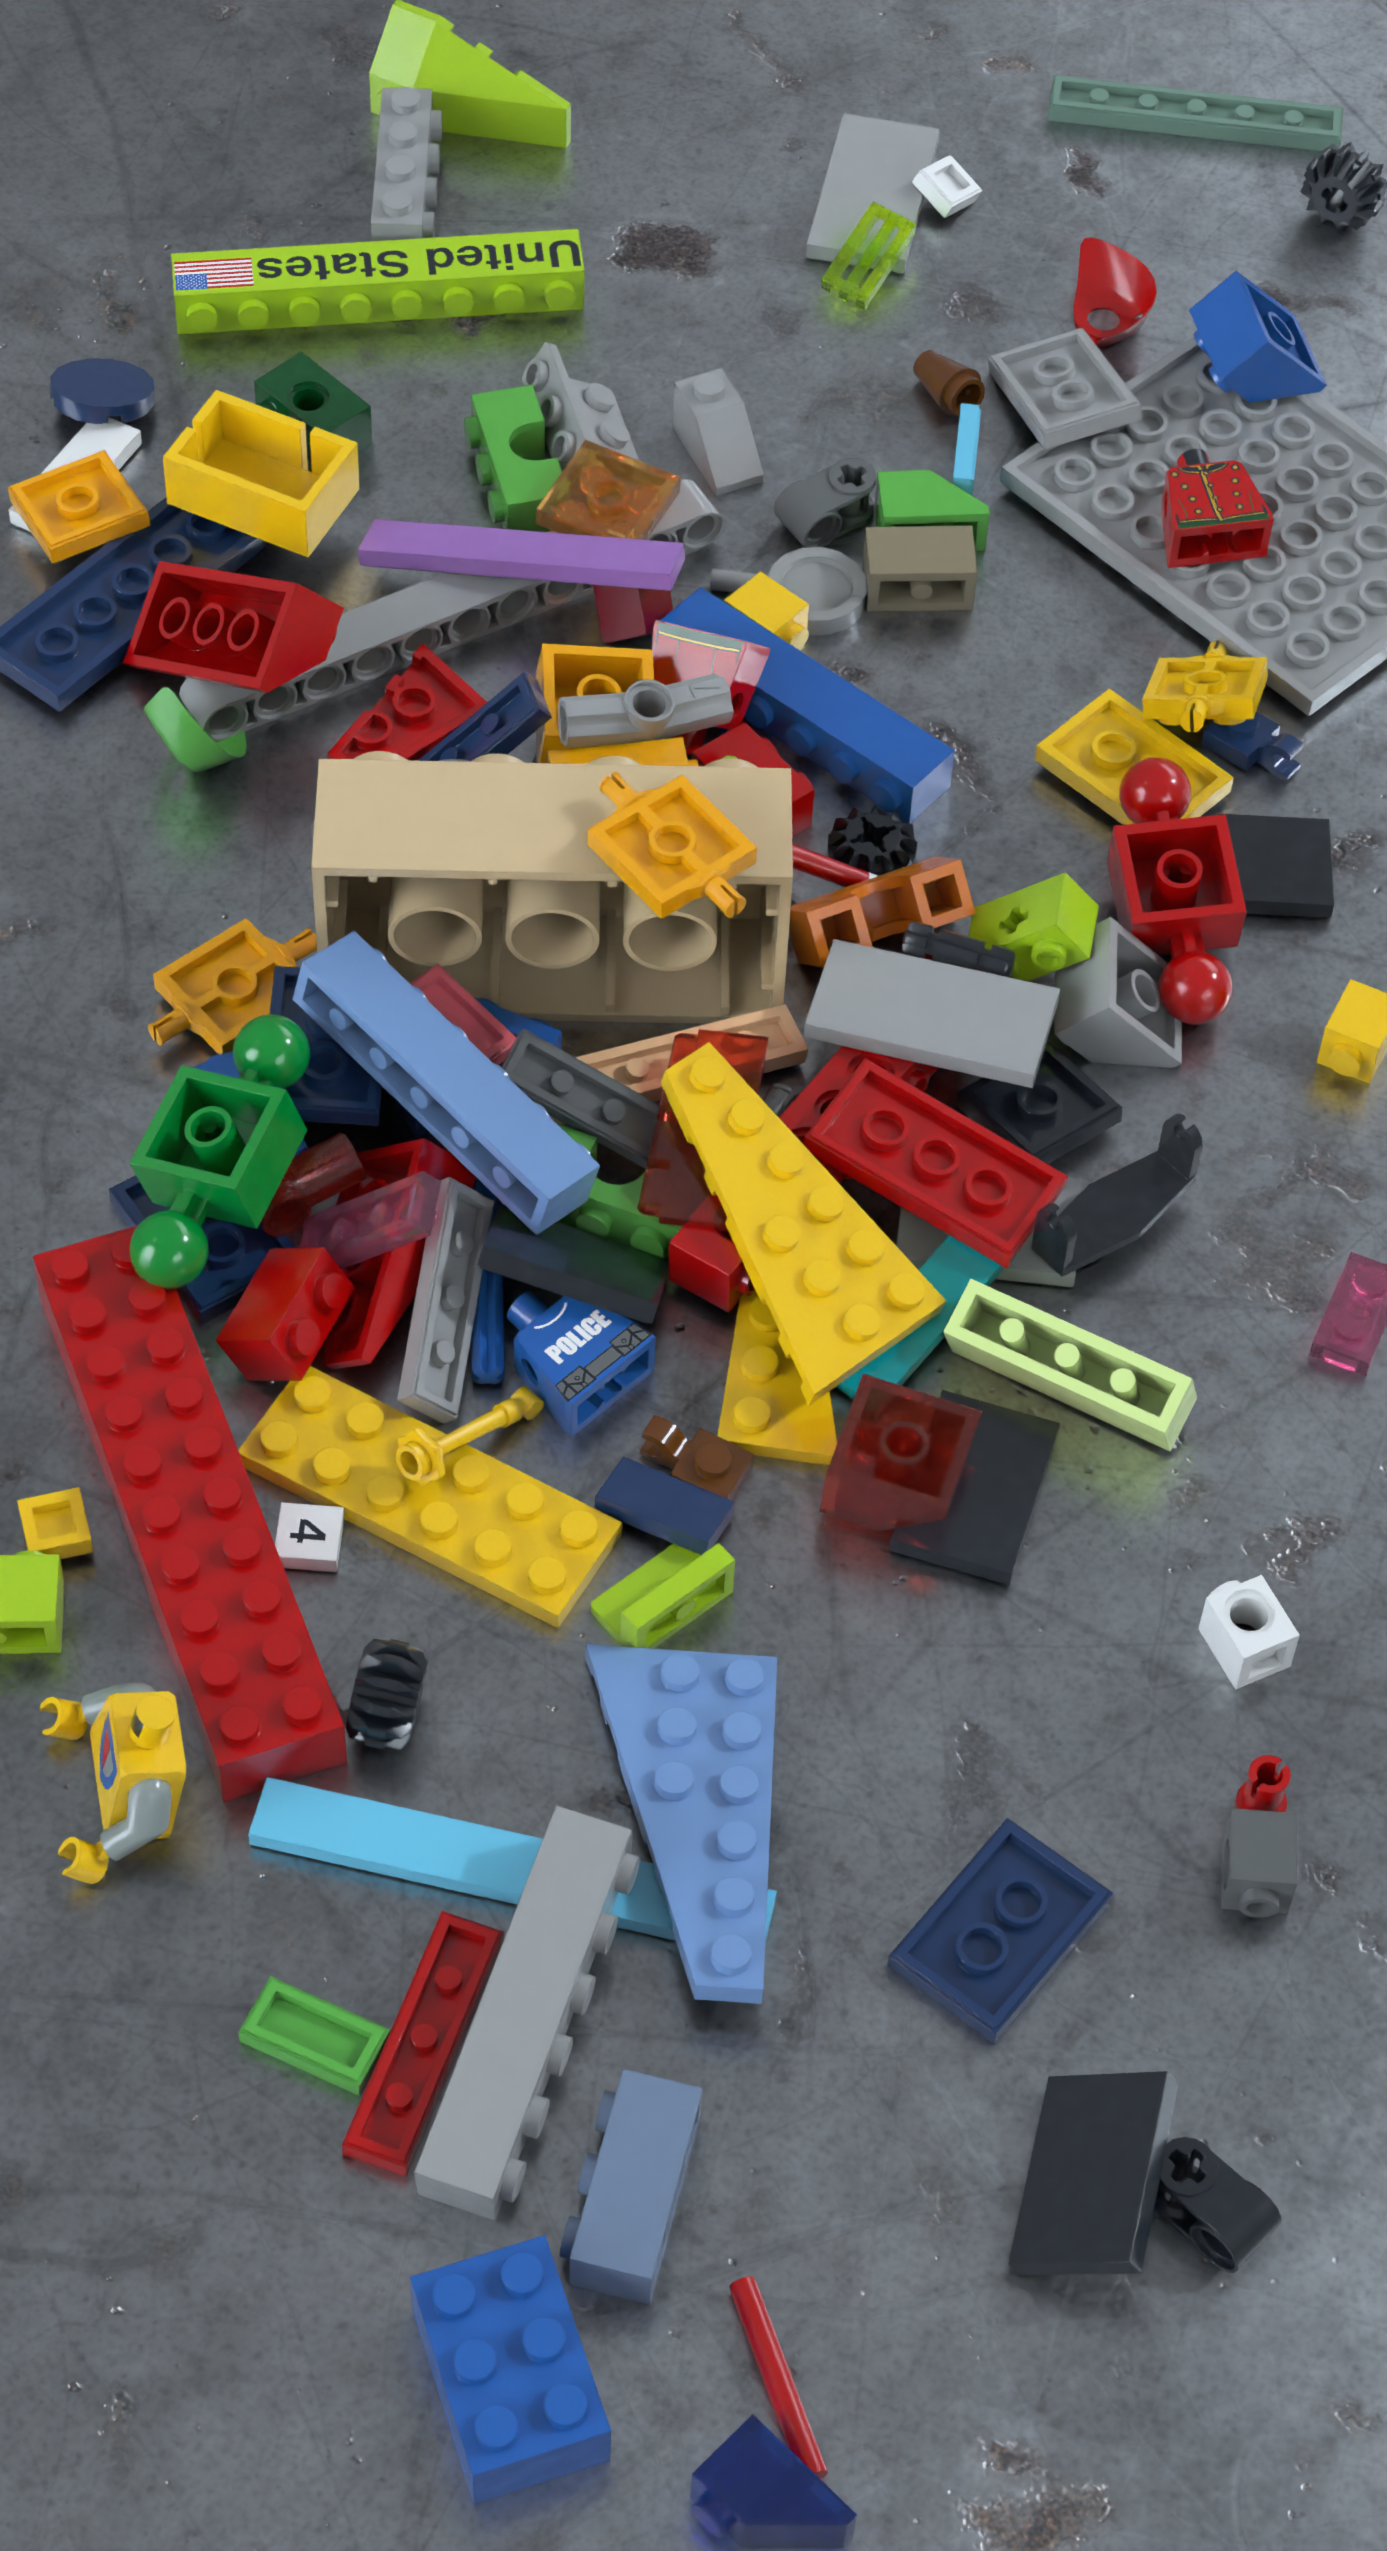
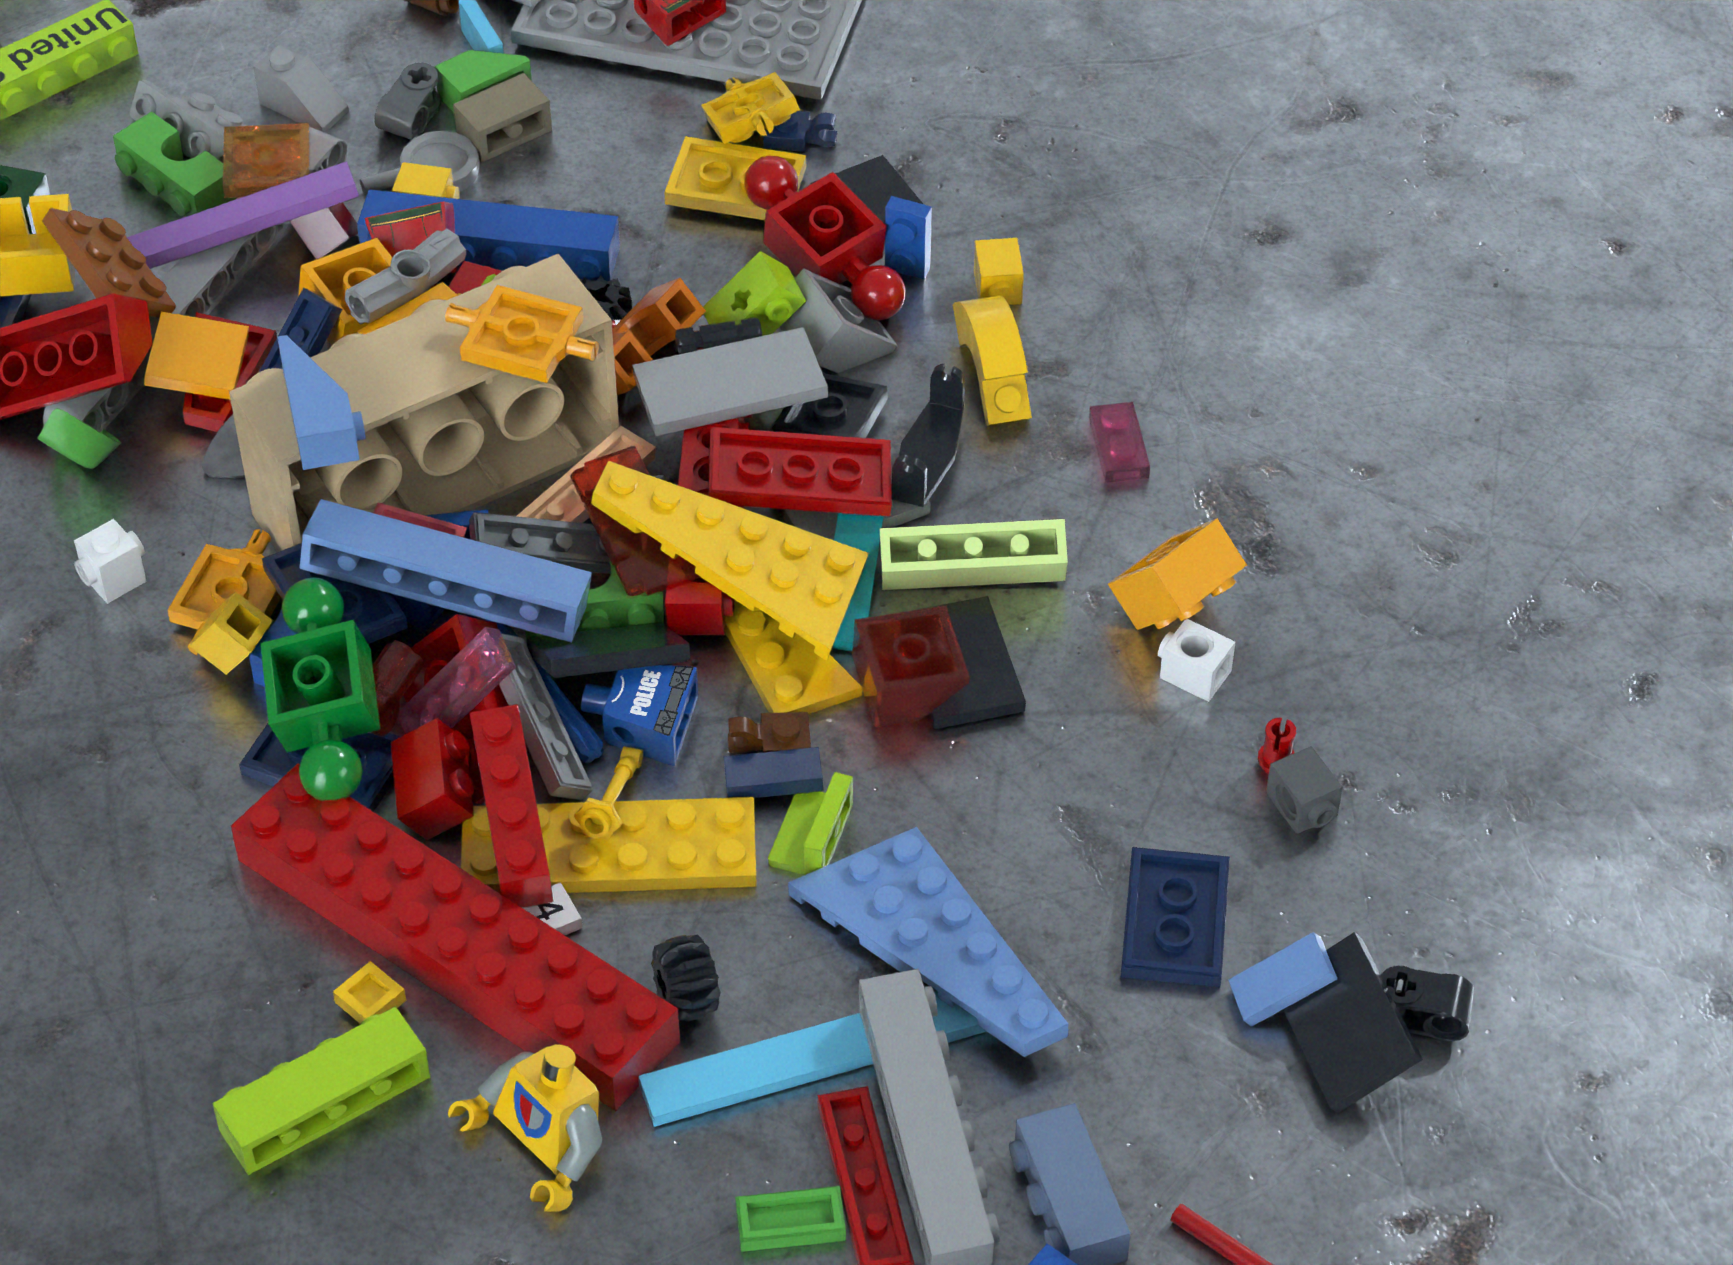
camera: 30 degrees left, 5 degrees down
none -> dark orange plate [42,208,177,318]
none -> white brick [74,519,147,604]
none -> light orange tile [144,312,249,400]
none -> yellow brick [189,591,273,675]
none -> medium blue slope [277,335,366,470]
none -> red brick [470,704,553,908]
none -> blue plate [885,196,932,279]
none -> yellow arch [953,295,1032,426]
none -> light orange brick [1108,518,1247,630]
none -> medium blue tile [1228,932,1337,1027]

